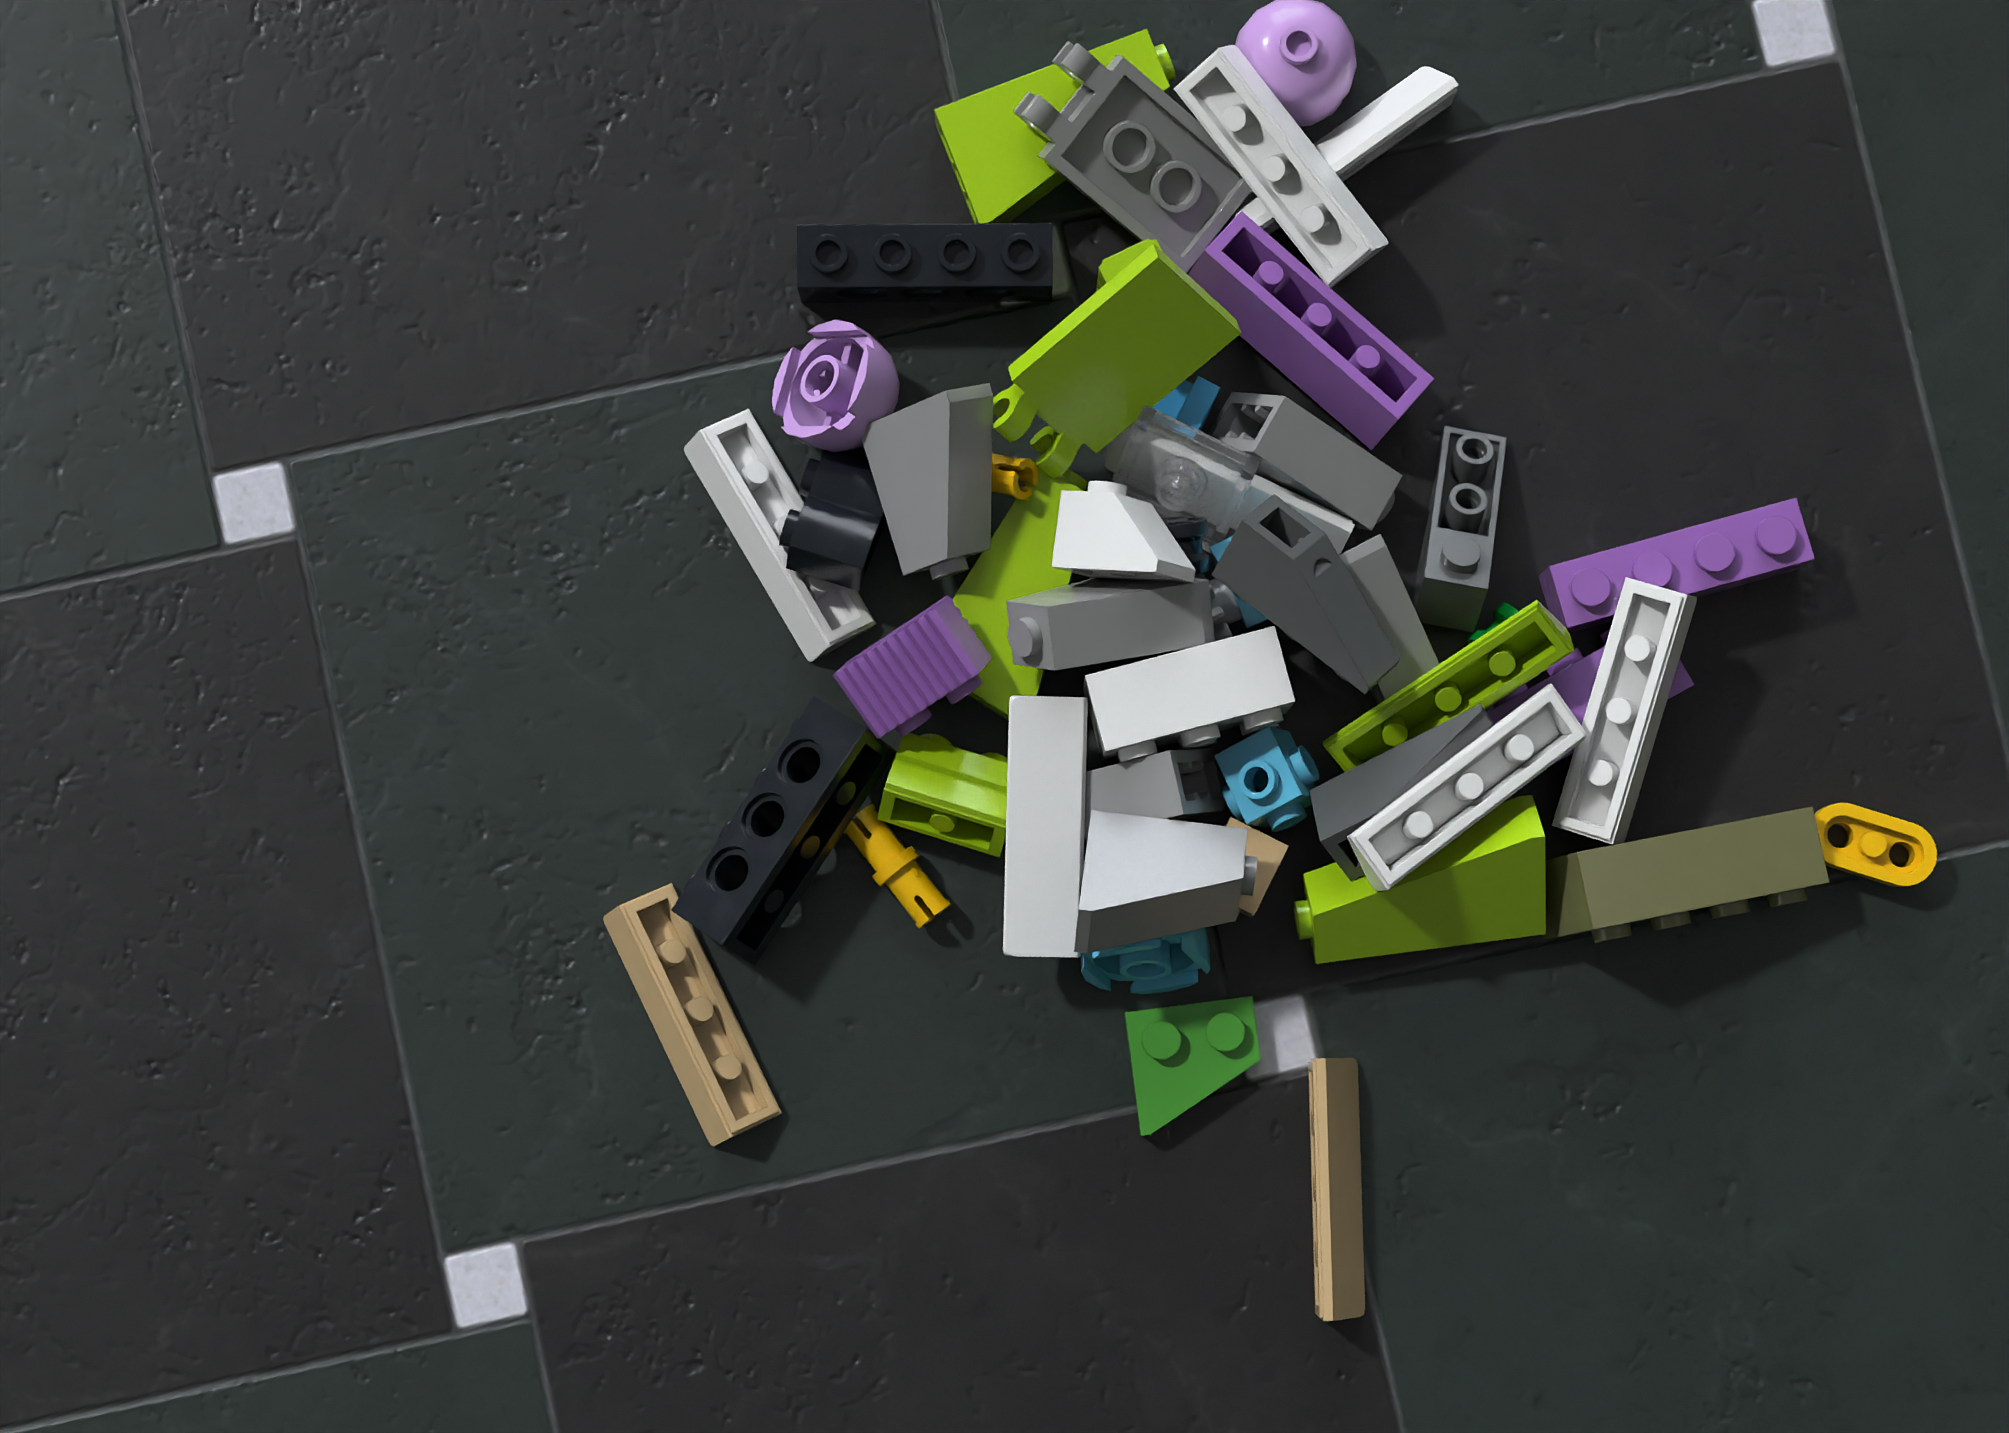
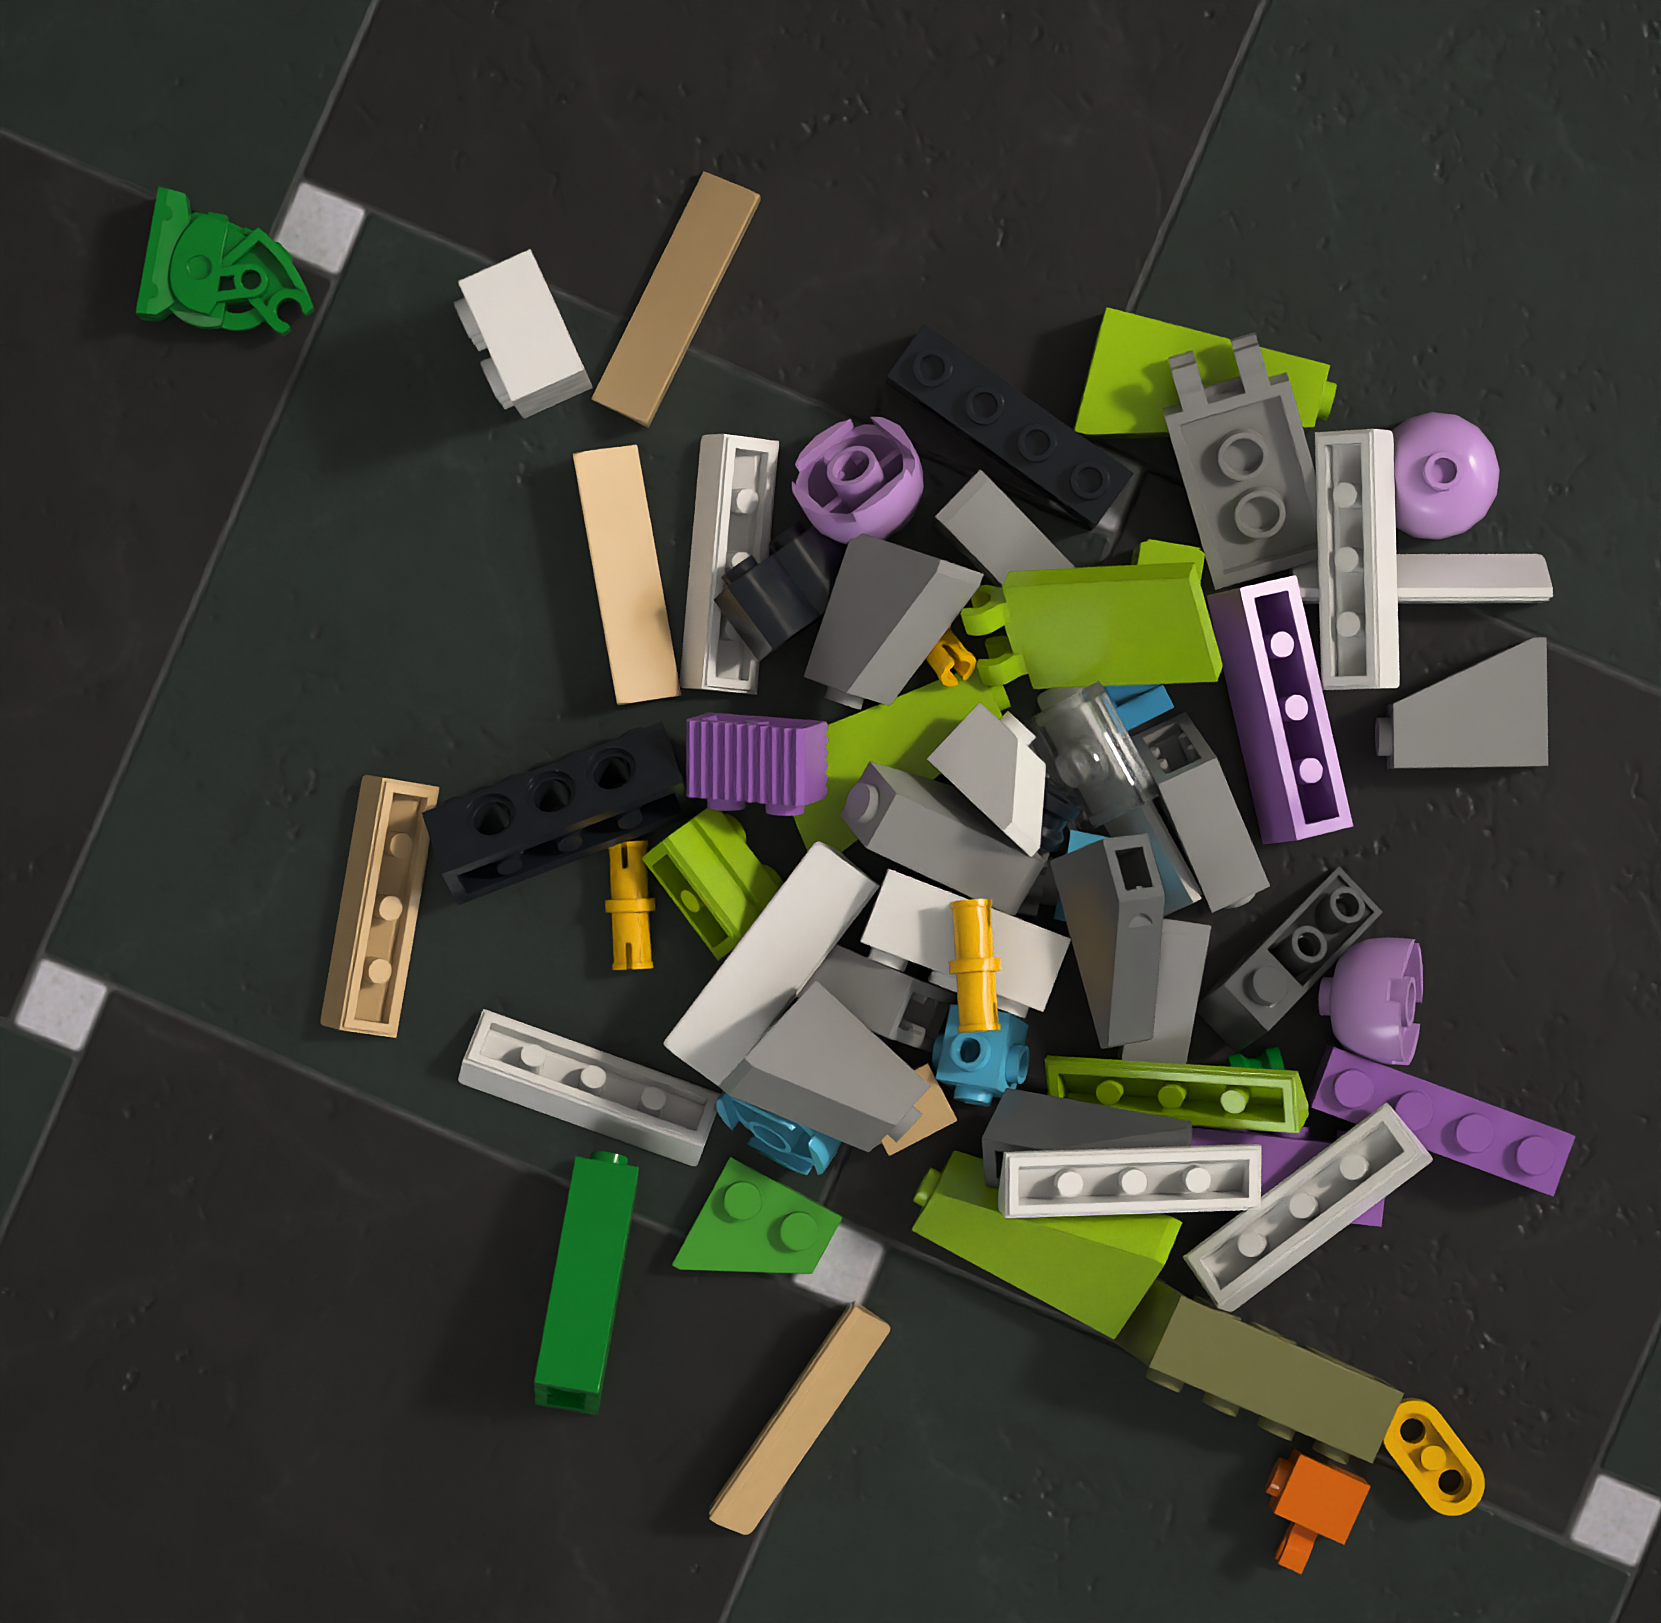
camera: 30 degrees right, 5 degrees up
none -> green piece [136,186,315,337]
none -> white brick [454,249,593,419]
none -> white slope [458,1009,721,1166]
none -> green slope [534,1151,639,1415]
none -> tan slope [573,445,682,706]
none -> tan slope [591,171,761,428]
none -> light grey slope [932,470,1075,587]
none -> yellow pin [949,899,1002,1033]
none -> orange brick [1264,1447,1371,1574]
none -> lavender cylinder [1319,937,1423,1065]
none -> light grey slope [1375,637,1548,769]

